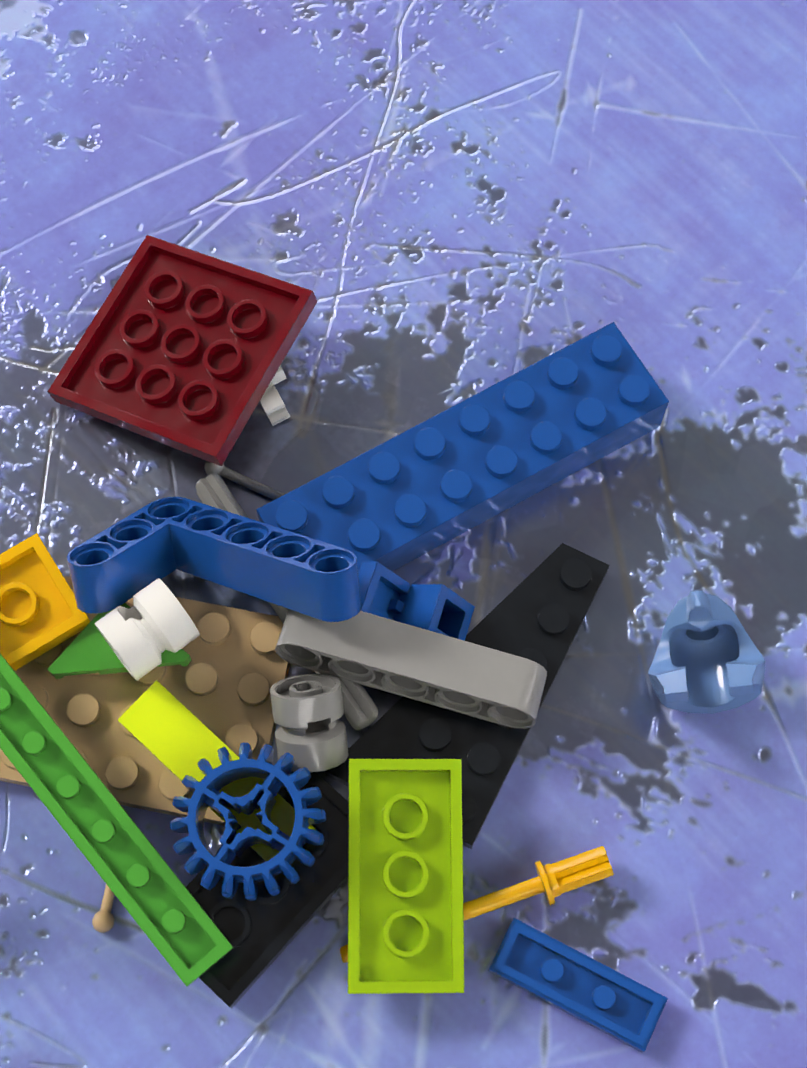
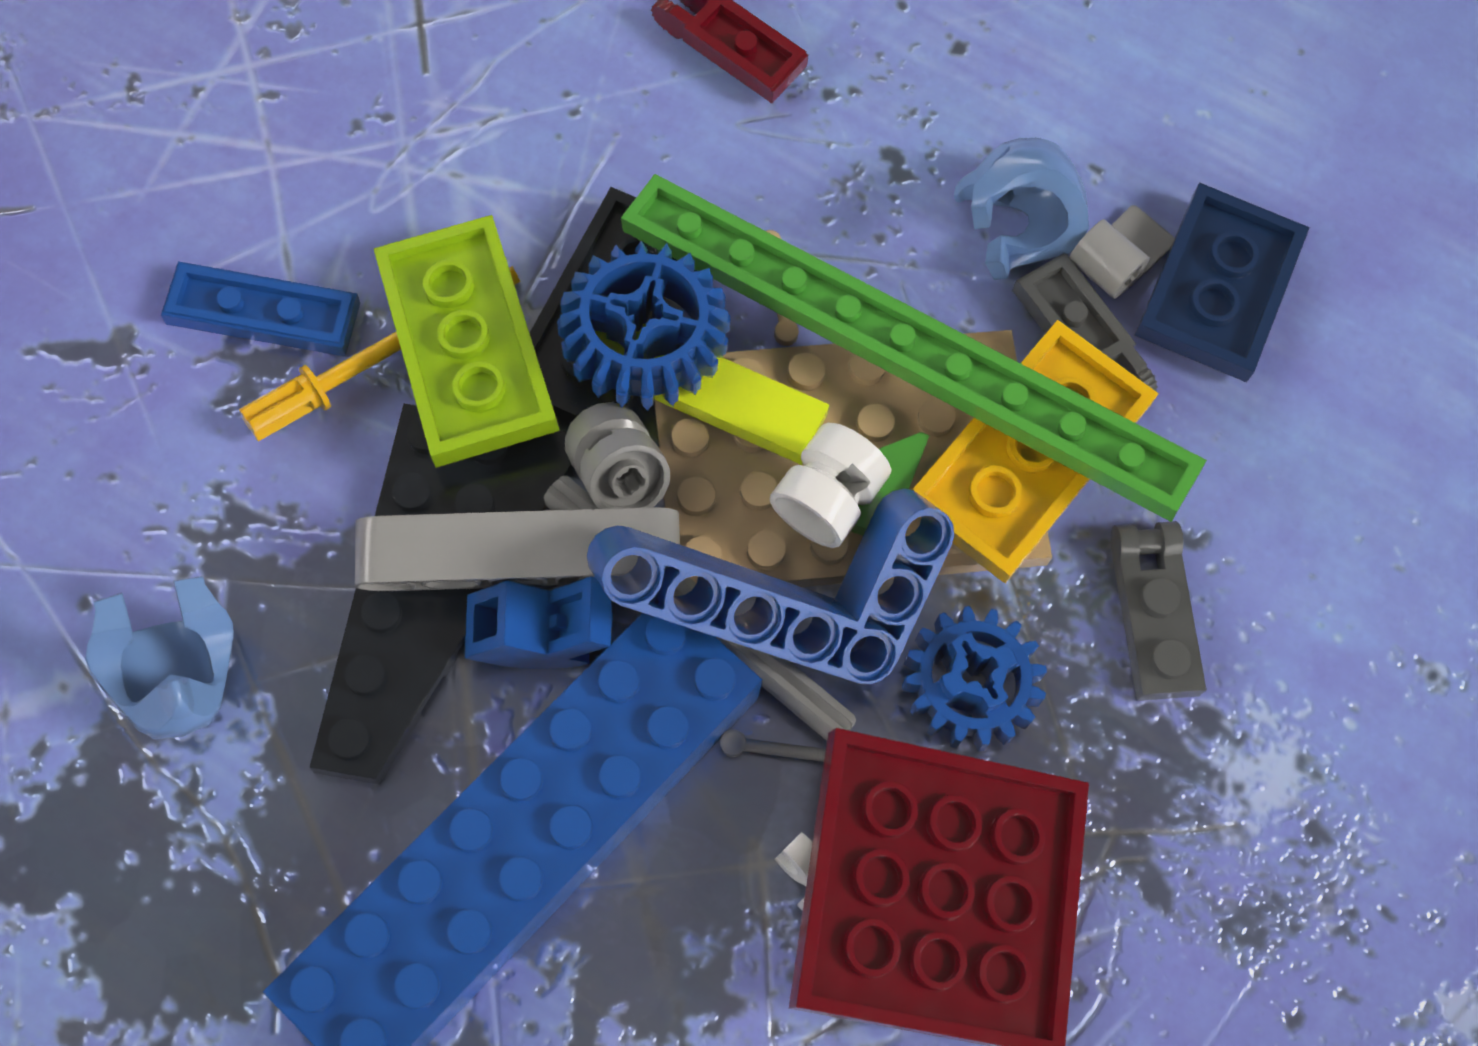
camera: 155 degrees right, 0 degrees up
none -> blue gear [902,606,1047,751]

